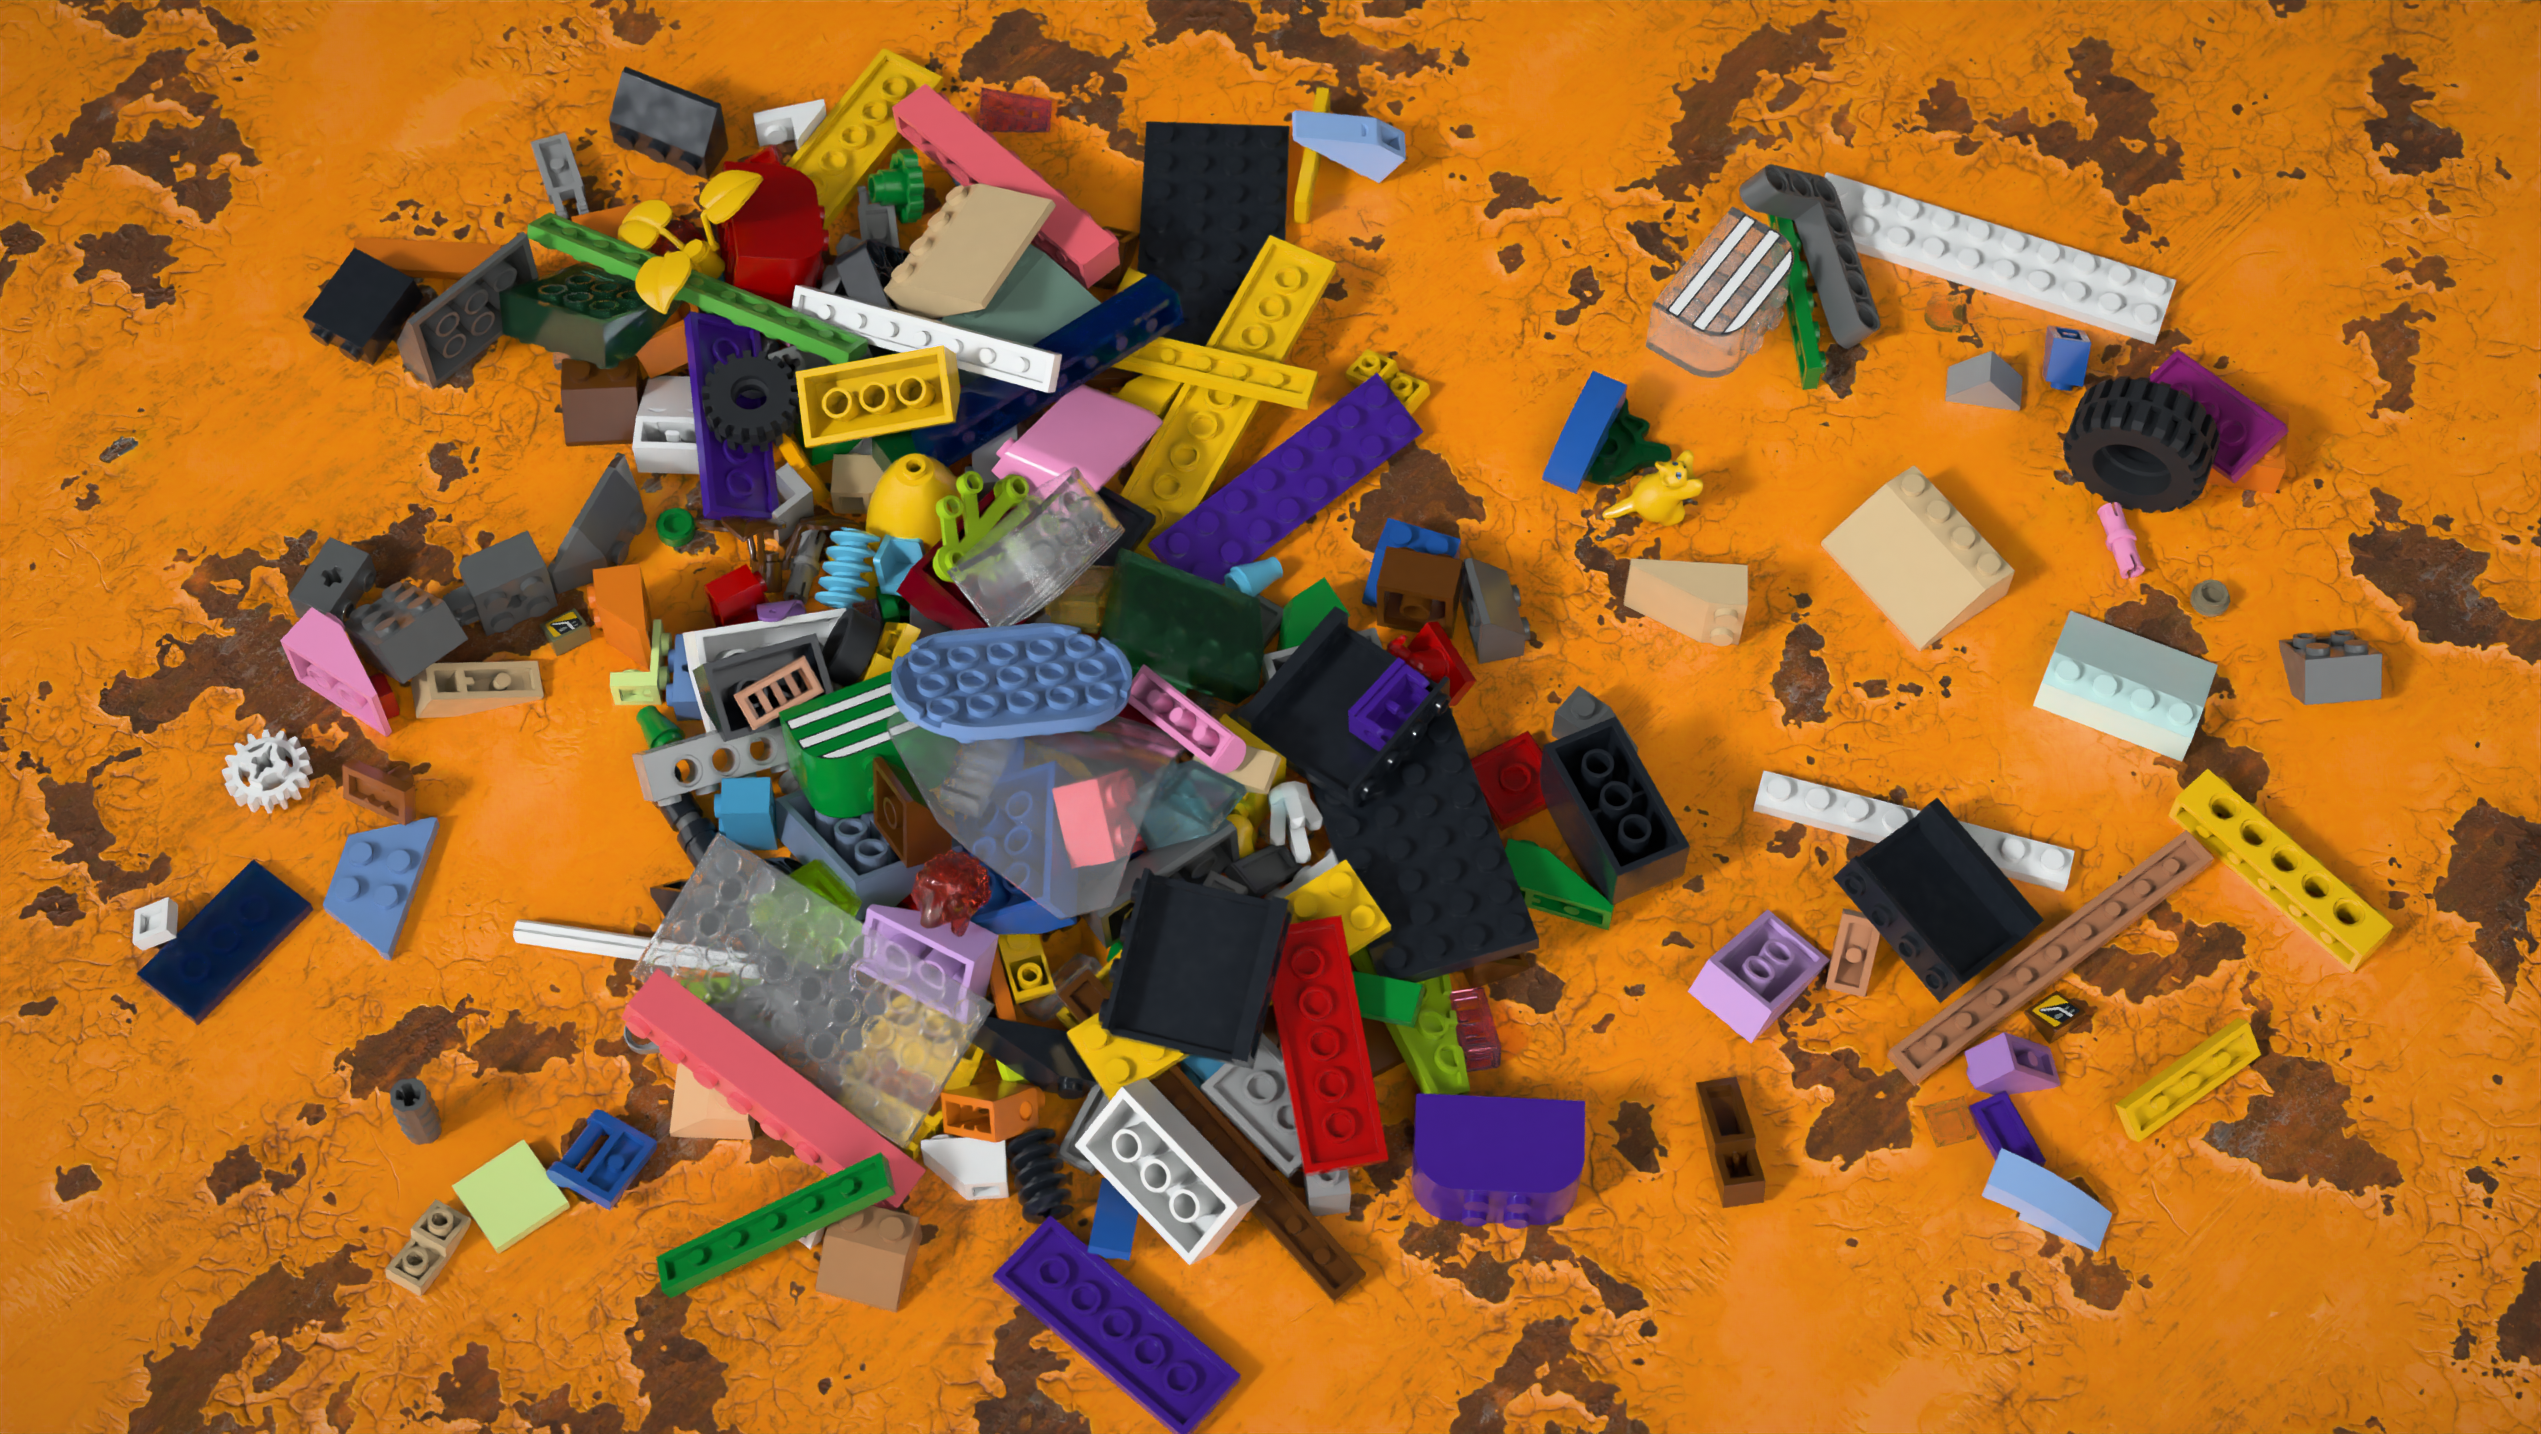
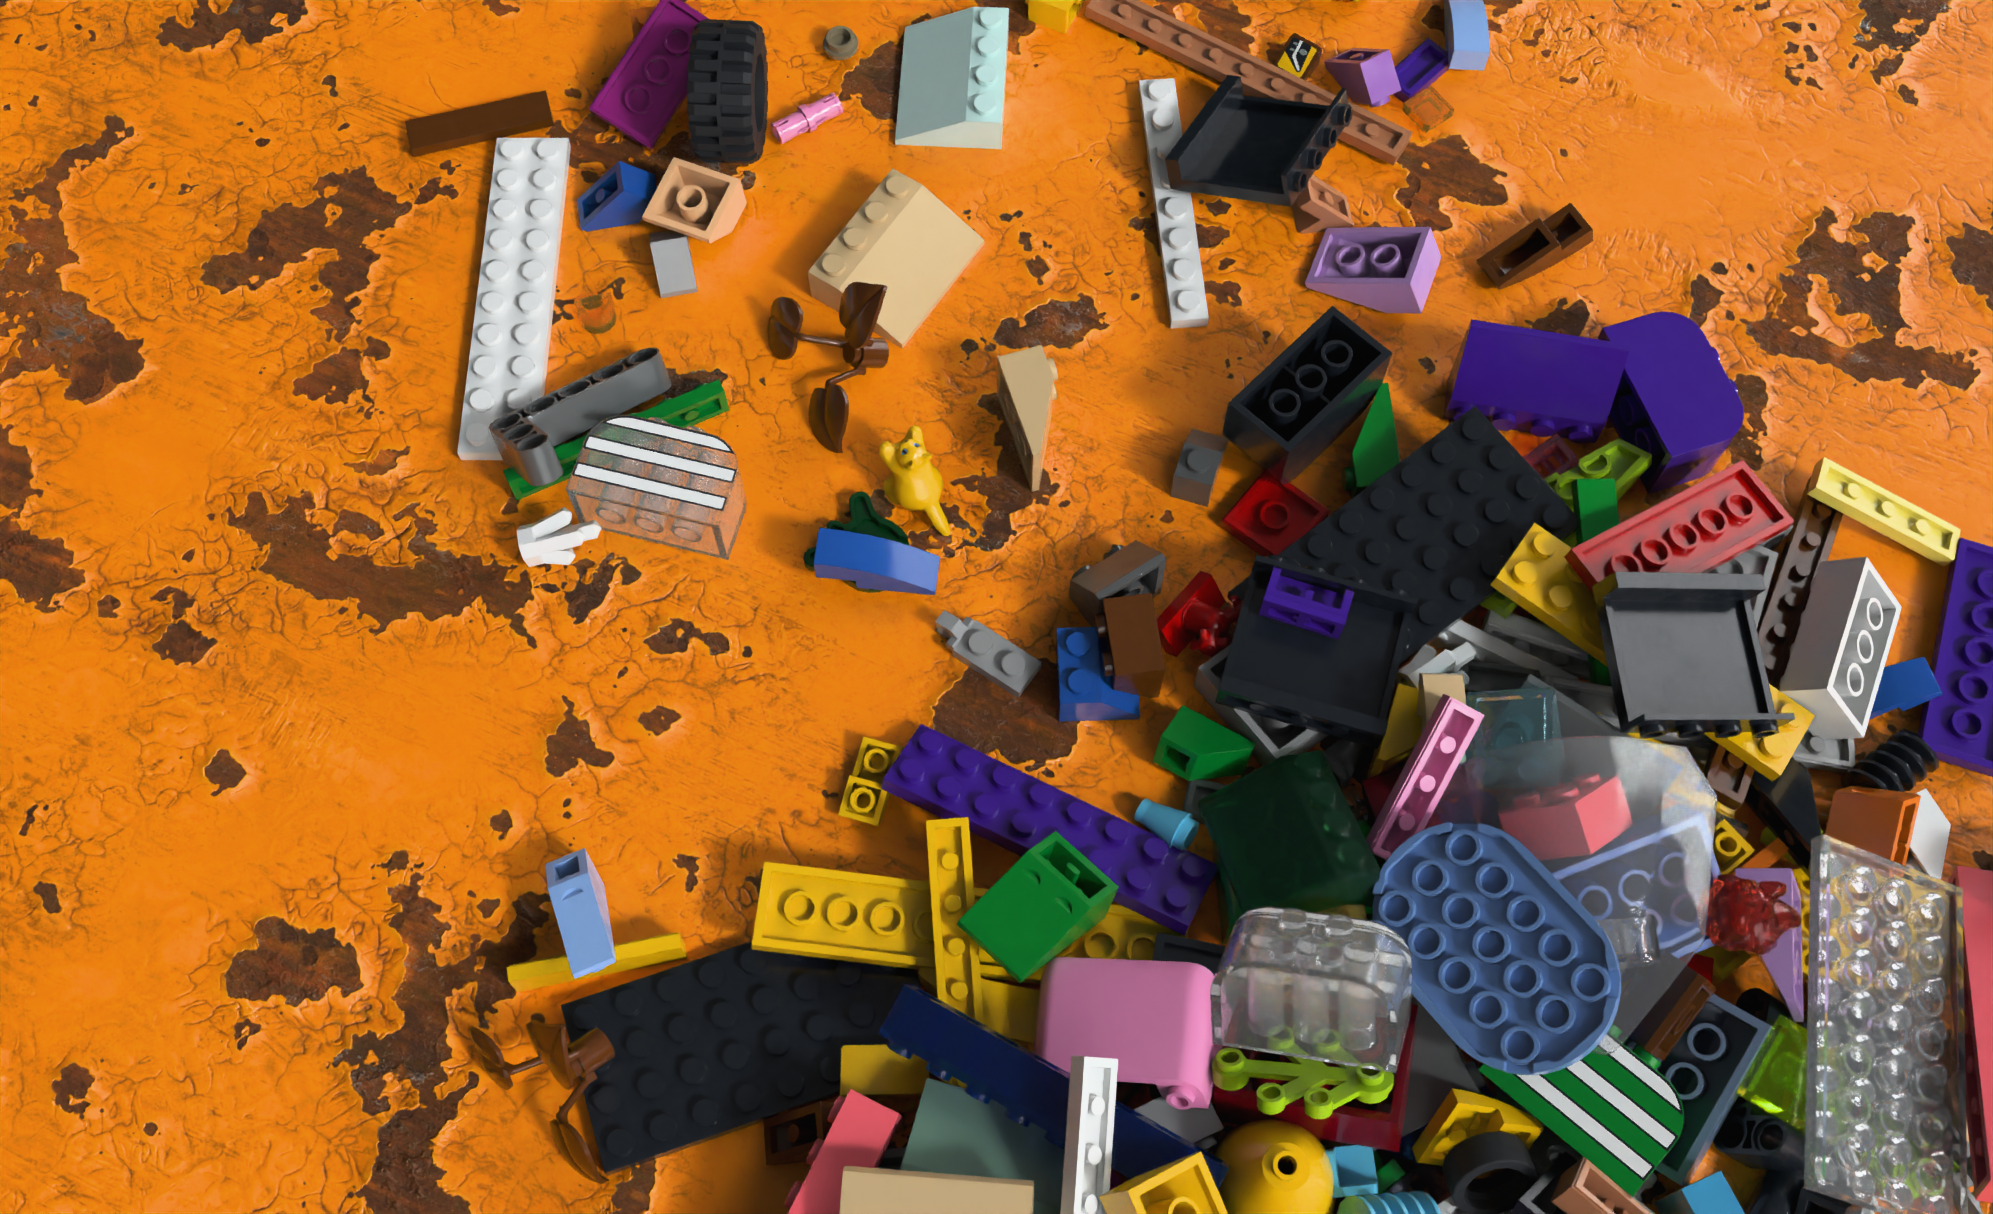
camera: 110 degrees left, 5 degrees up
none -> reddish brown tile [405,90,555,157]
none -> reddish brown plant [468,1020,615,1184]
none -> white rock [517,507,601,567]
none -> light nougat slope [642,157,747,243]
none -> reddish brown plant [768,282,889,453]
none -> light grey hinge [935,610,1042,698]
none -> green slope [957,831,1119,983]
none -> dark purple slope [1443,319,1630,443]
none -> light yellow plate [1807,457,1961,567]

